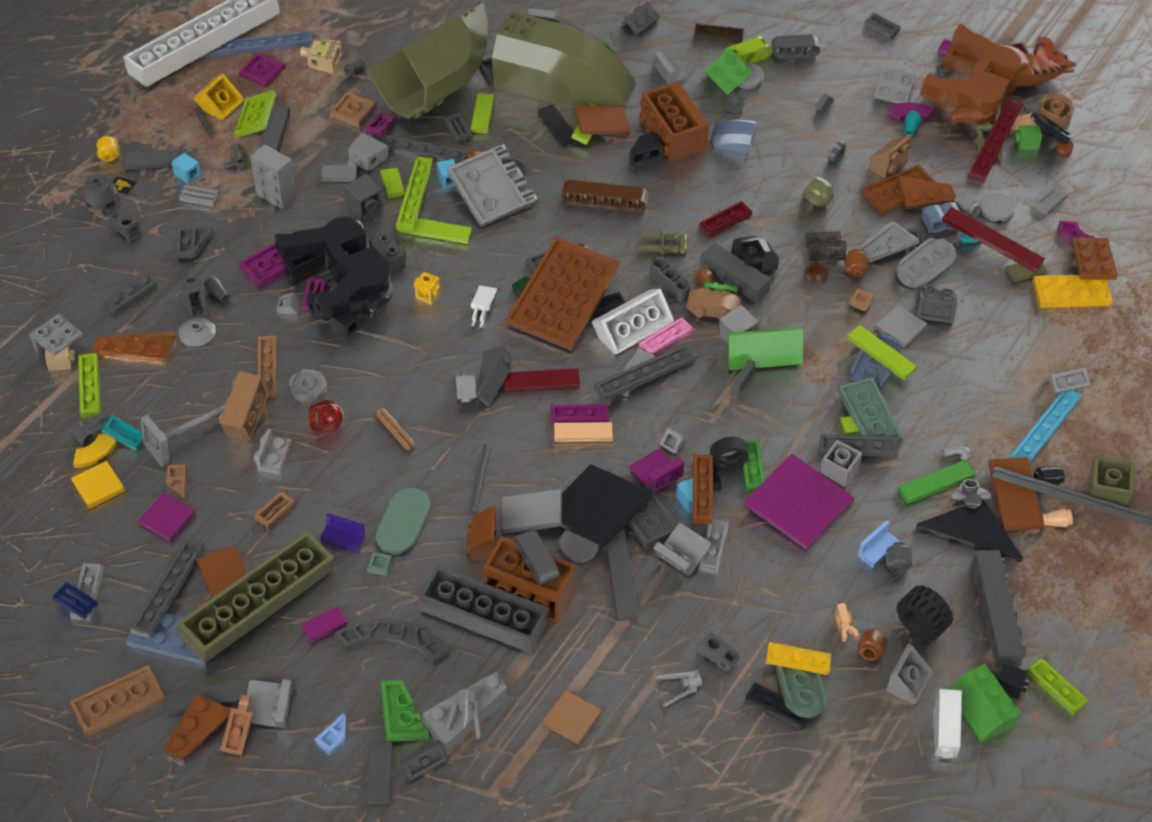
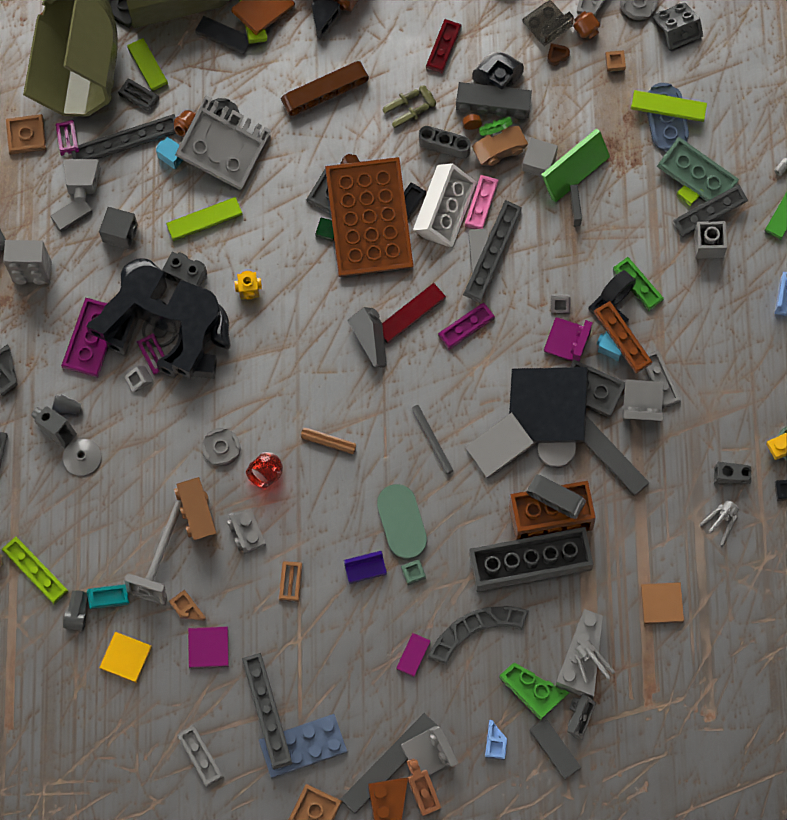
camera: 30 degrees left, 20 degrees up
clear blue tile [52,582,99,620] -> none
yellow tile [73,434,118,469] -> none
clear orange wing [92,332,176,365] -> none
olive brick [177,531,334,664] -> none
dark orange tile [196,545,247,598] -> none
medium nougat tile [257,335,277,398] -> none
lime tile [380,167,405,199] -> none
lime tile [396,157,433,232] -> none
light grey slope [455,371,477,402] -> none
dark orange slope [466,506,496,562] -> none
white arm [471,285,497,328] -> none
light nougat tile [554,422,613,442] -> none
magenta tile [743,453,855,550] -> none
light grey tile [875,305,927,348] -> none

